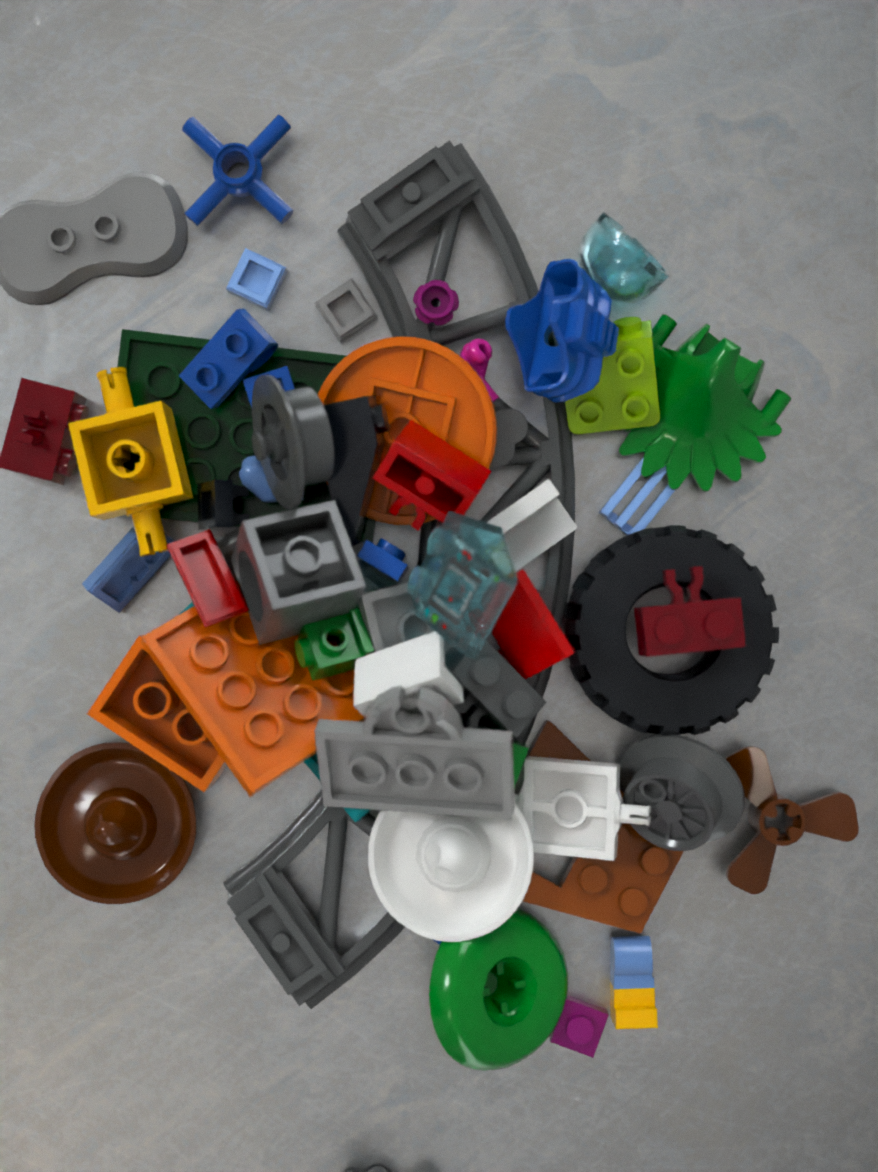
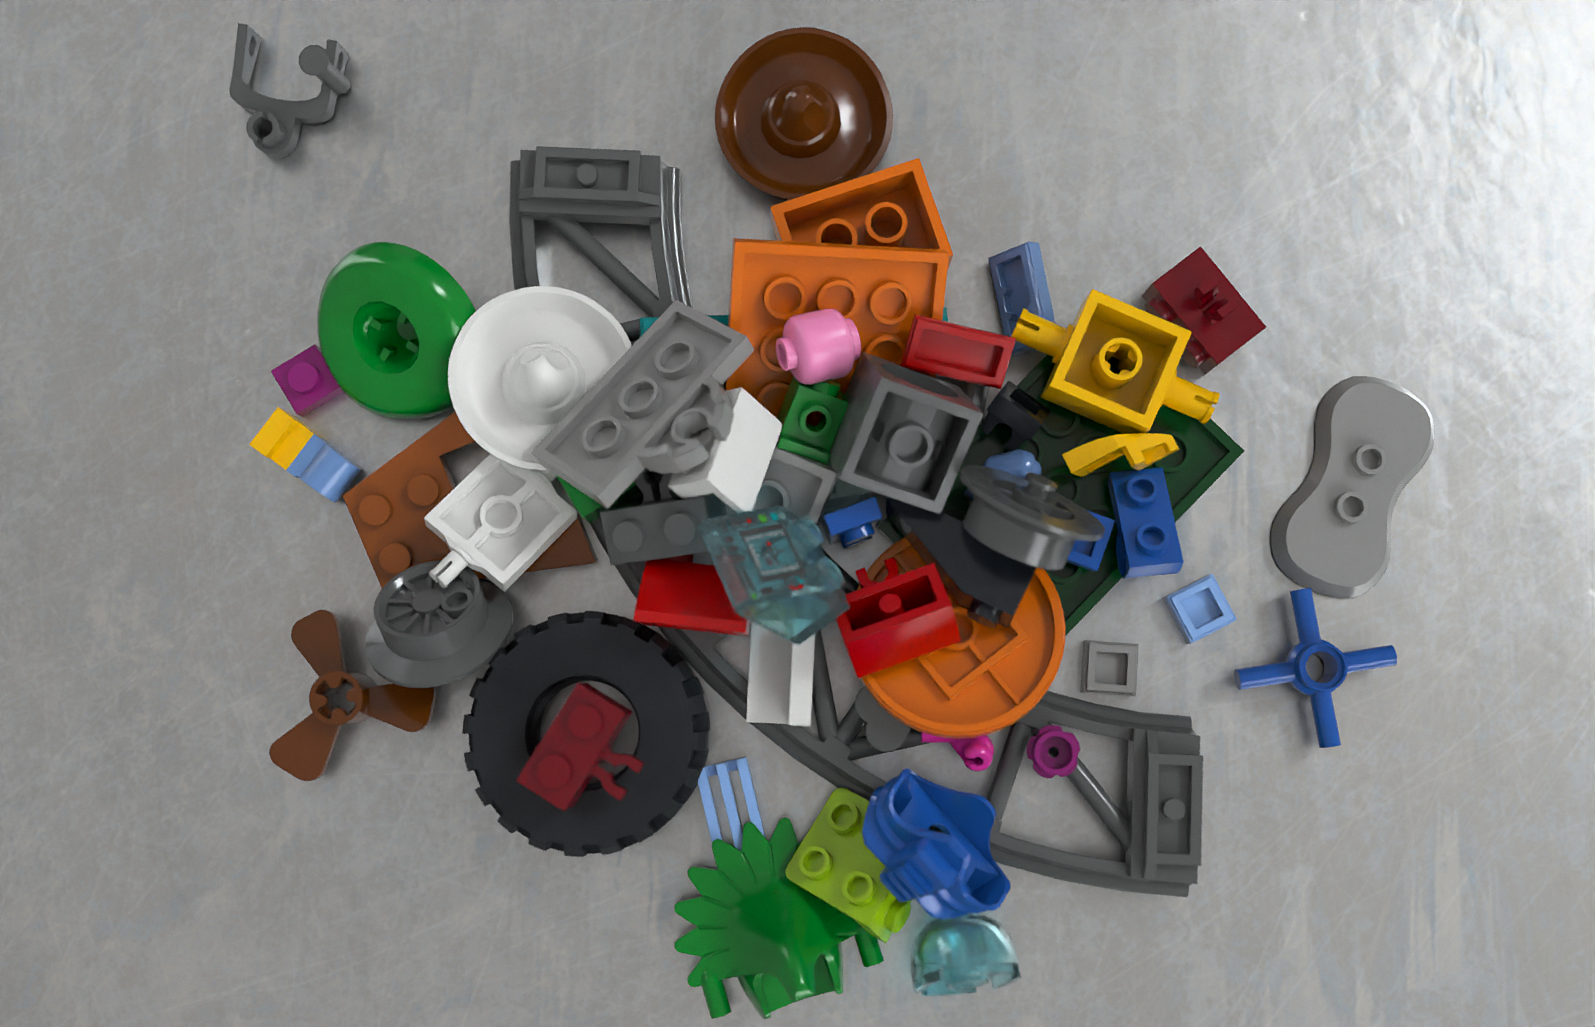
camera: 130 degrees right, 5 degrees down
none -> bright pink head [776,309,861,385]
none -> yellow slope [1062,433,1179,477]

